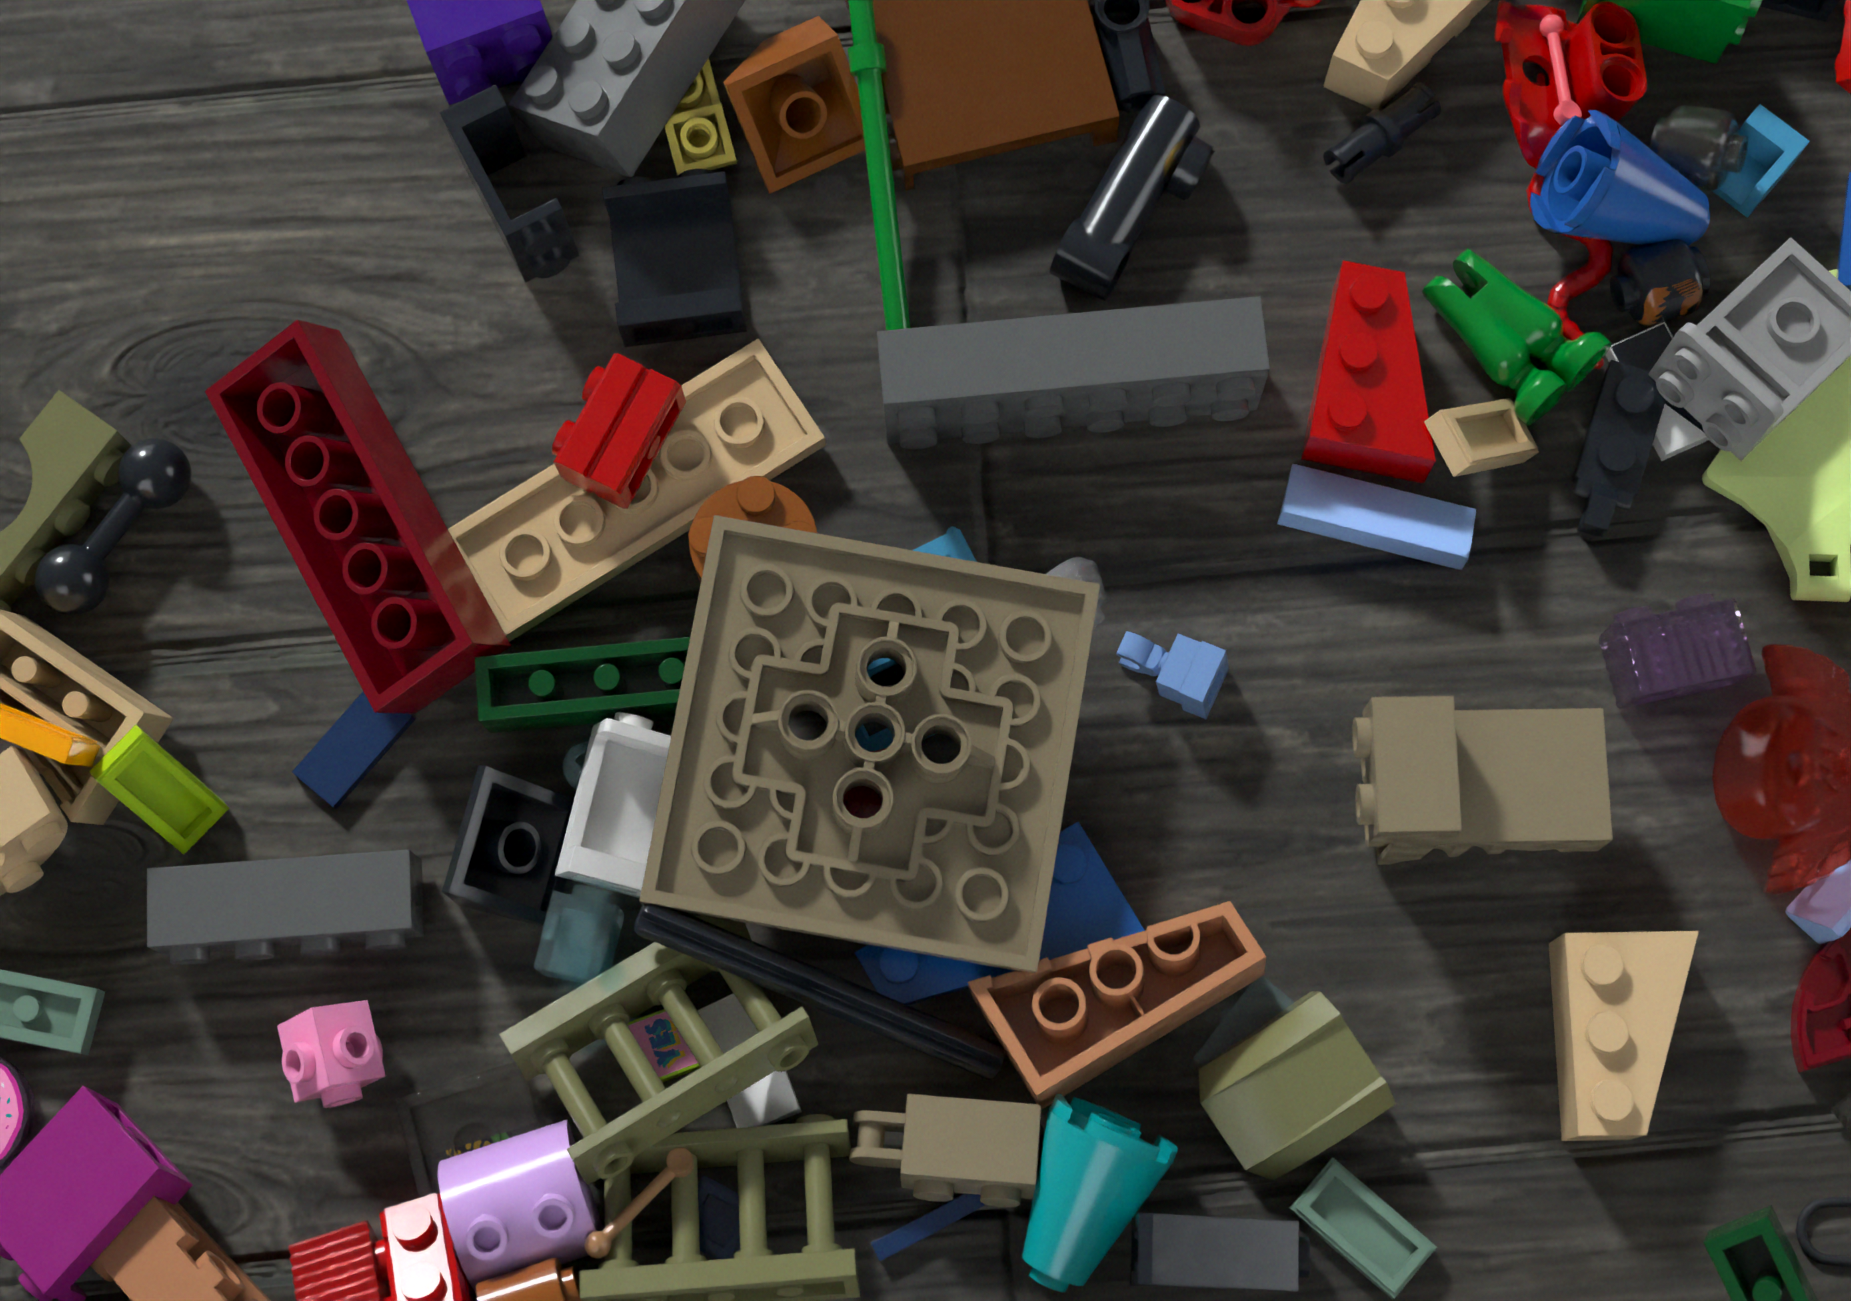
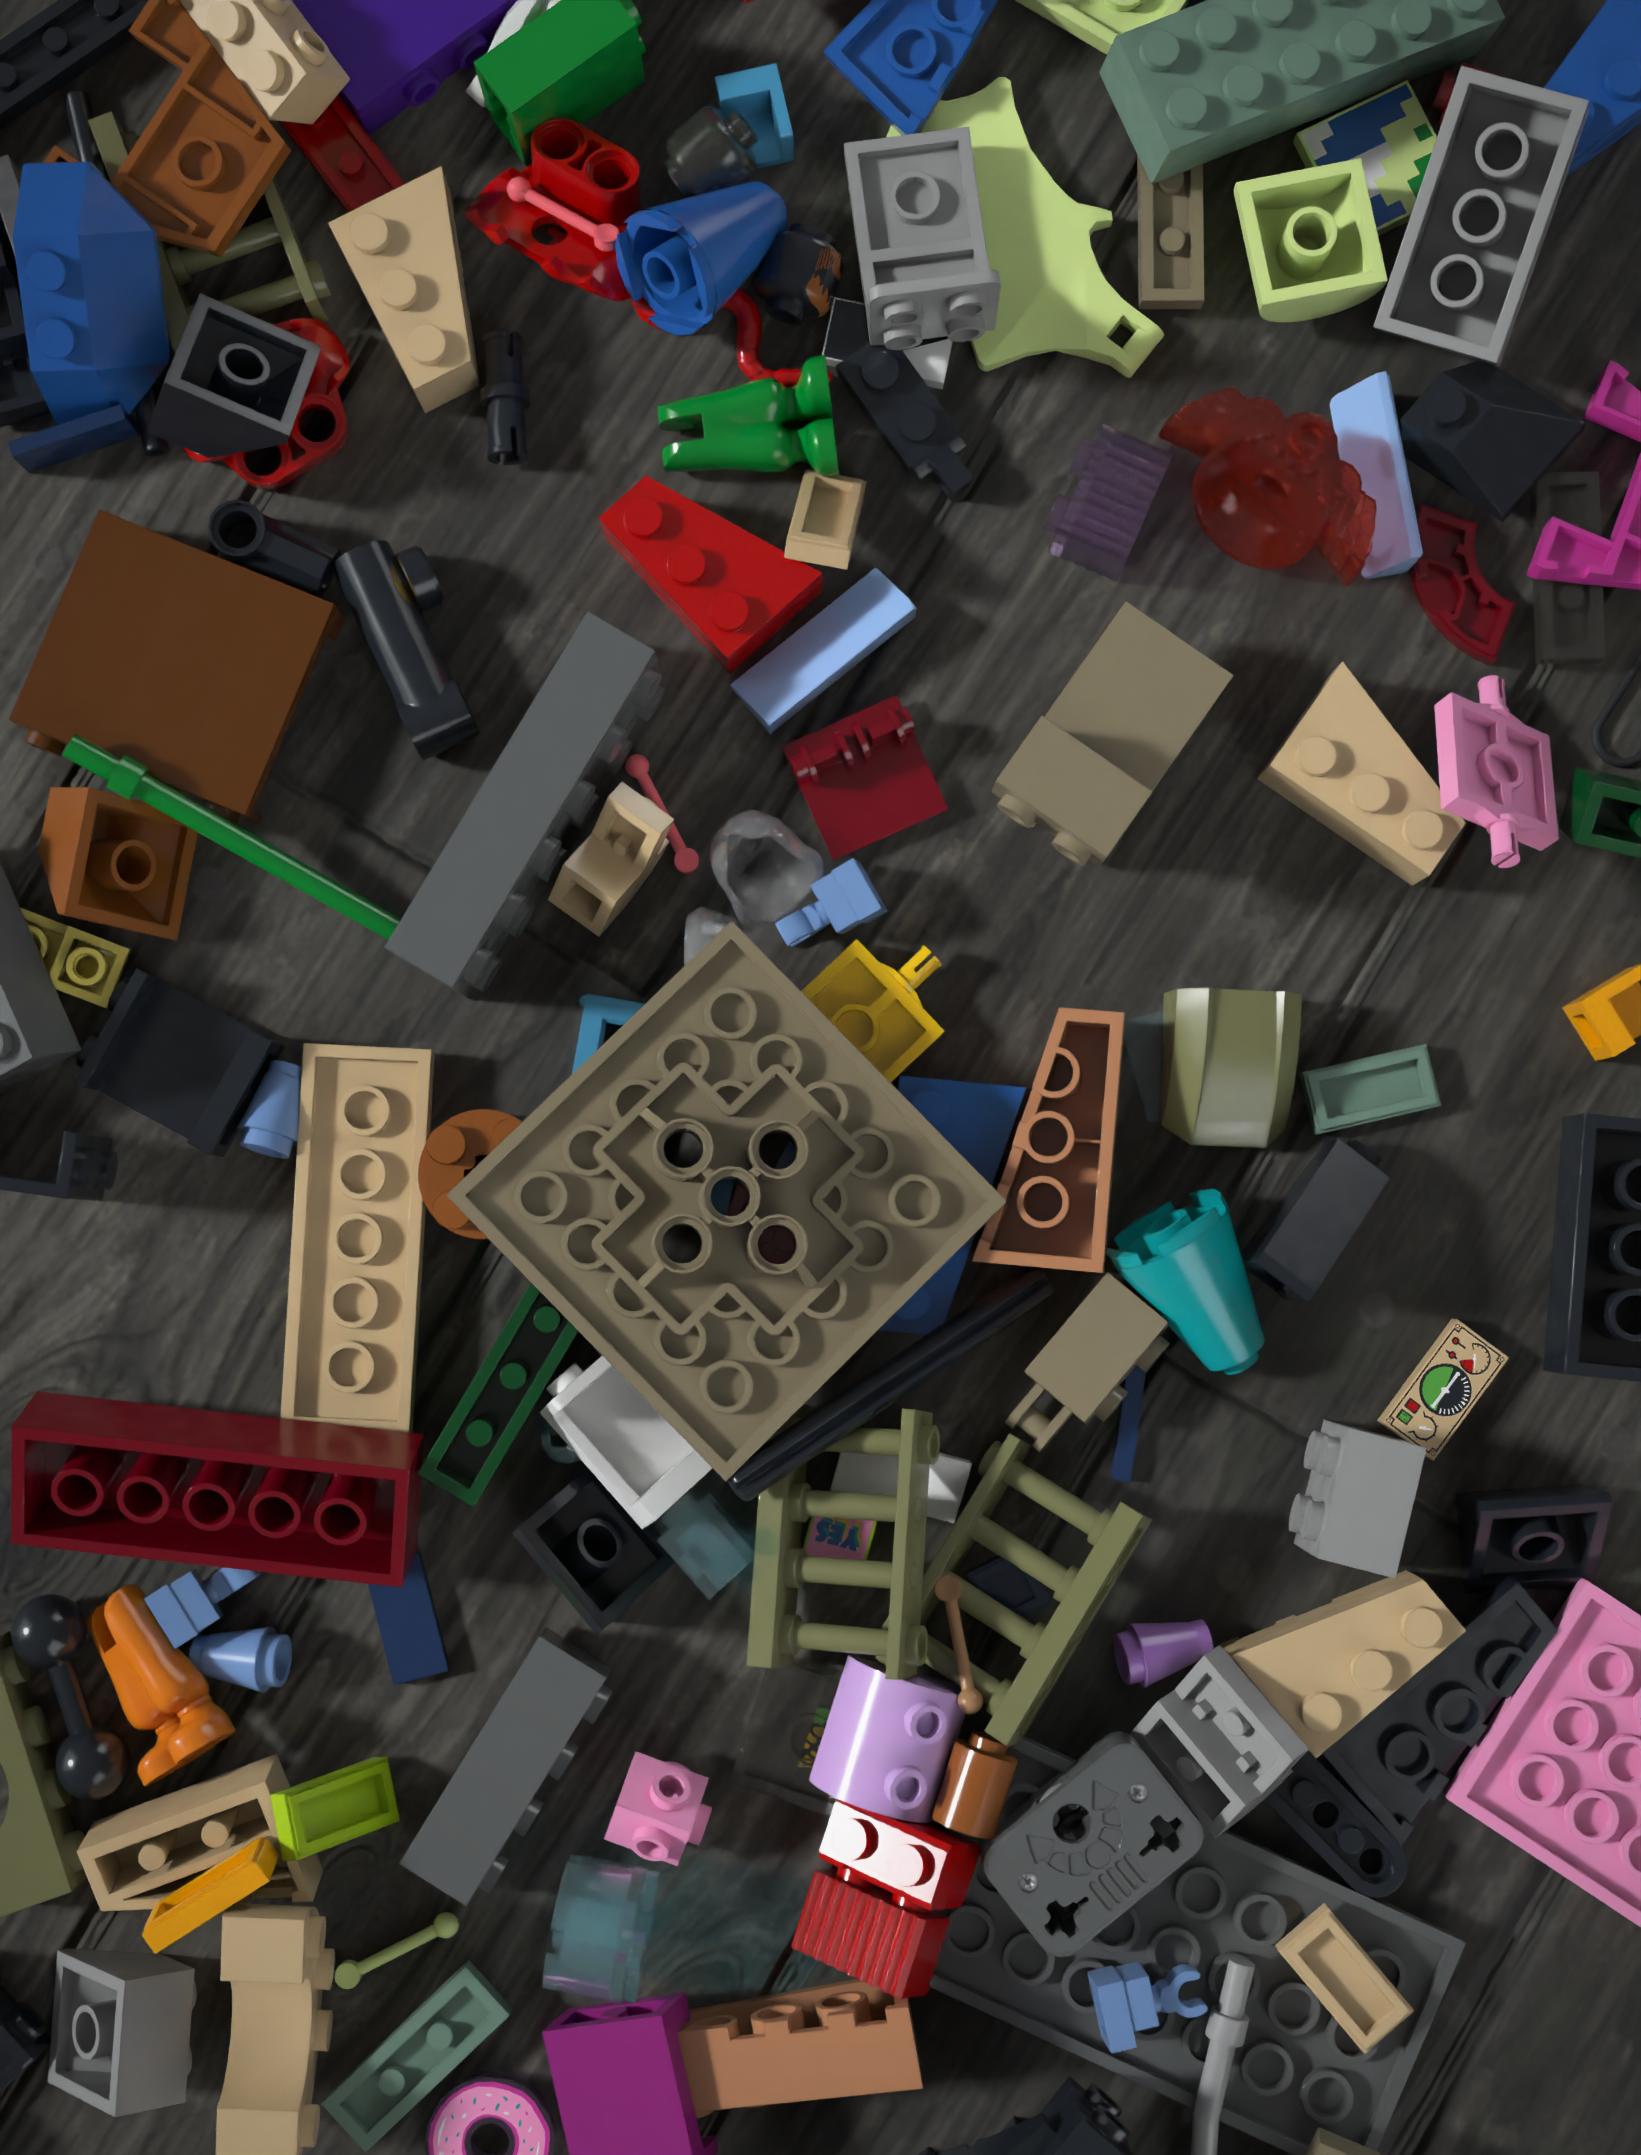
camera: 60 degrees left, 10 degrees up
red brick [552,353,686,509] -> none
none -> orange piece [86,1584,236,1786]
none -> medium blue piece [144,1568,261,1649]
none -> medium blue cone [189,1627,292,1693]
none -> medium blue cone [237,1060,302,1159]
none -> yellowish green hinge [334,1912,459,1989]
none -> clear light blue brick [543,1853,660,2004]
none -> tan brick [548,782,674,937]
none -> coral hinge [624,754,699,874]
none -> clear hair [709,810,825,928]
none -> dark red hinge [782,695,948,861]
none -> yellow plate [801,939,944,1083]
none -> bright pink plate [1434,675,1559,868]

